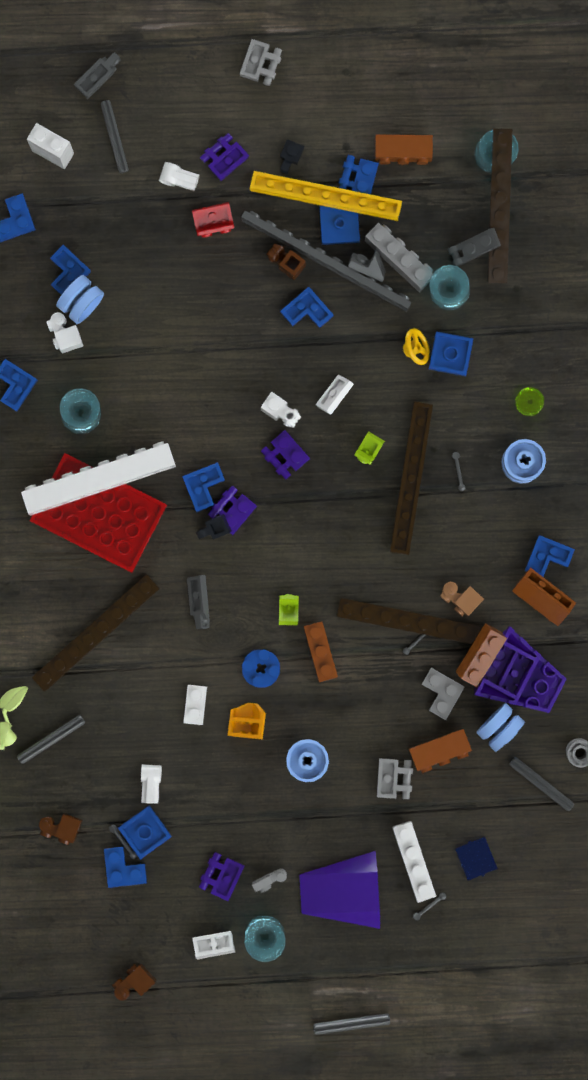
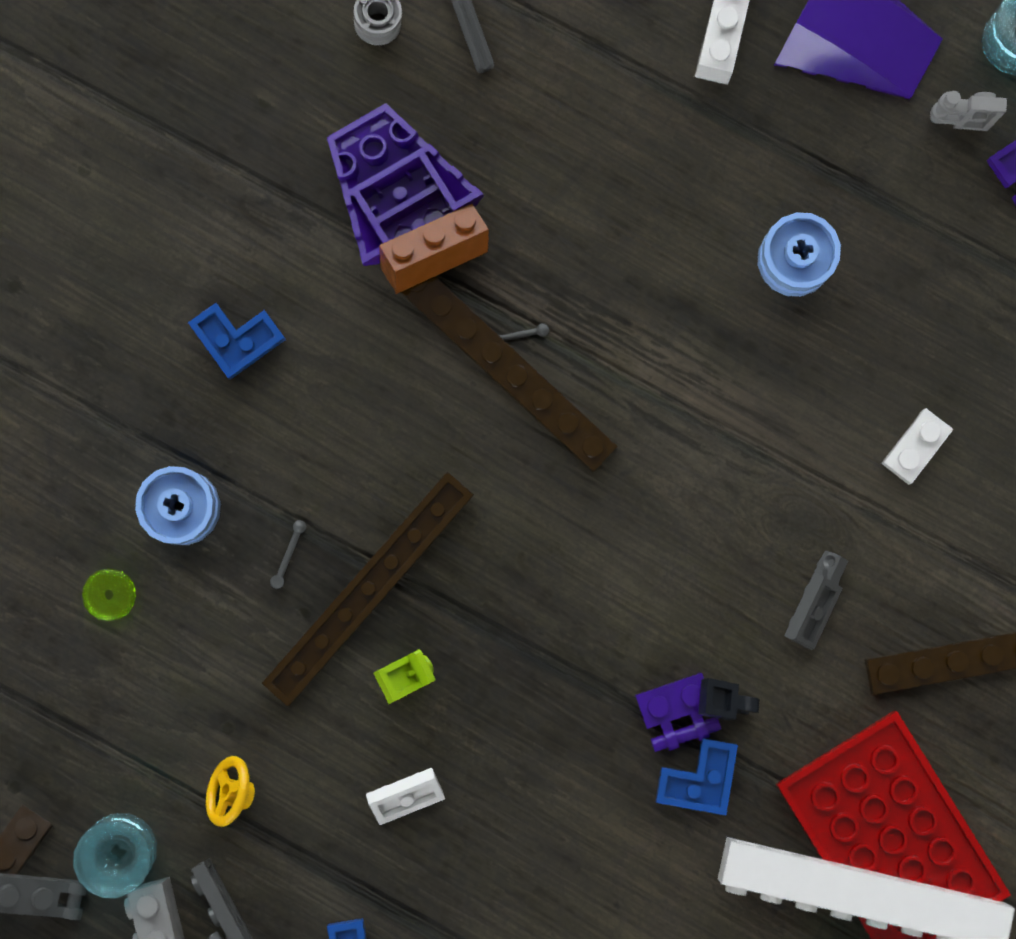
camera: 145 degrees left, 0 degrees up
light orange slope [227,703,266,739] -> none
blue plate [242,650,280,688] -> none
white brick [261,392,301,428] -> none
dark purple plate [261,430,310,480] -> none
lime bracket [279,594,299,625] -> none
dark orange brick [304,621,338,683] -> none
light grey plate [377,758,413,799] -> none
dark orange brick [408,729,472,773] -> none
light grey plate [422,668,465,720] -> none
blue plate [429,331,473,377] -> none
medium nougat brick [440,582,484,617] -> none
light blue wheel [476,703,525,752] -> none
dark orange brick [512,567,576,626] -> none

